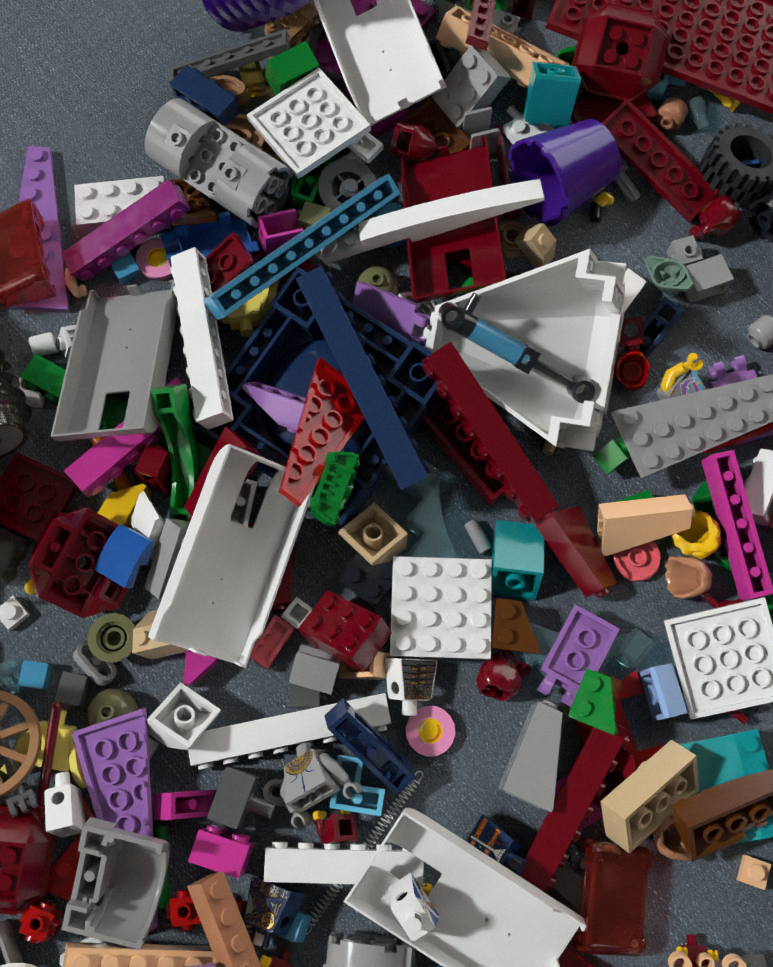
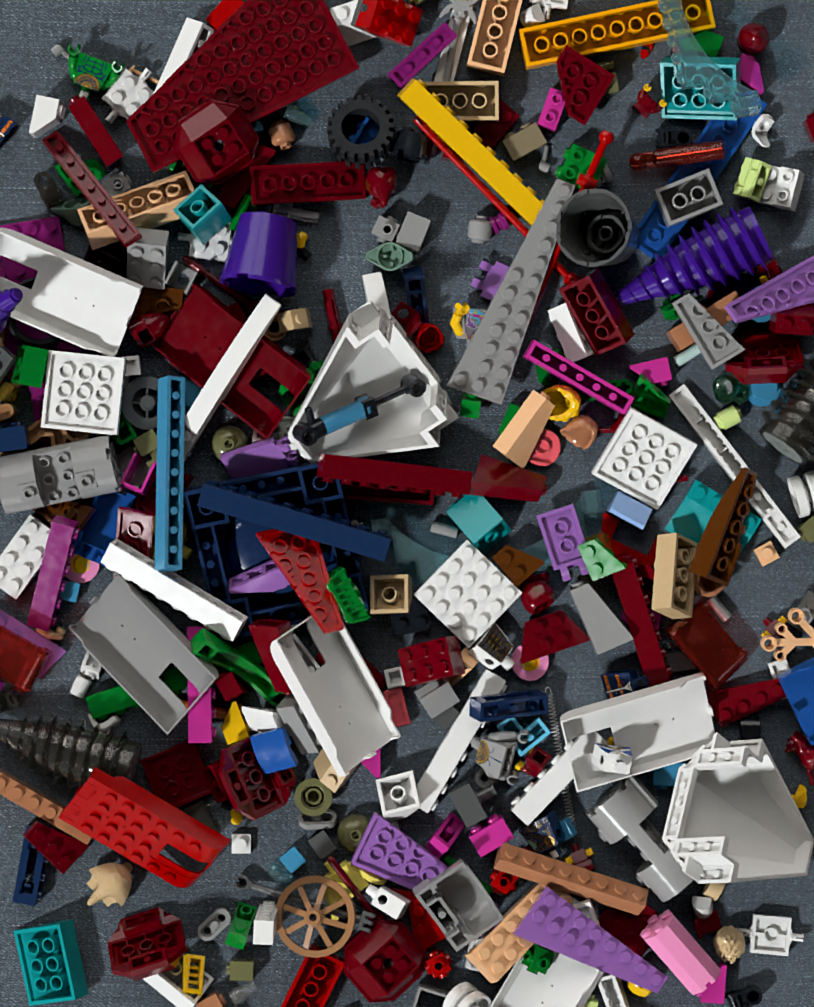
camera: 50 degrees left, 15 degrees up
none -> dark red wing [519,610,590,665]
none -> light grey axle [706,596,732,622]

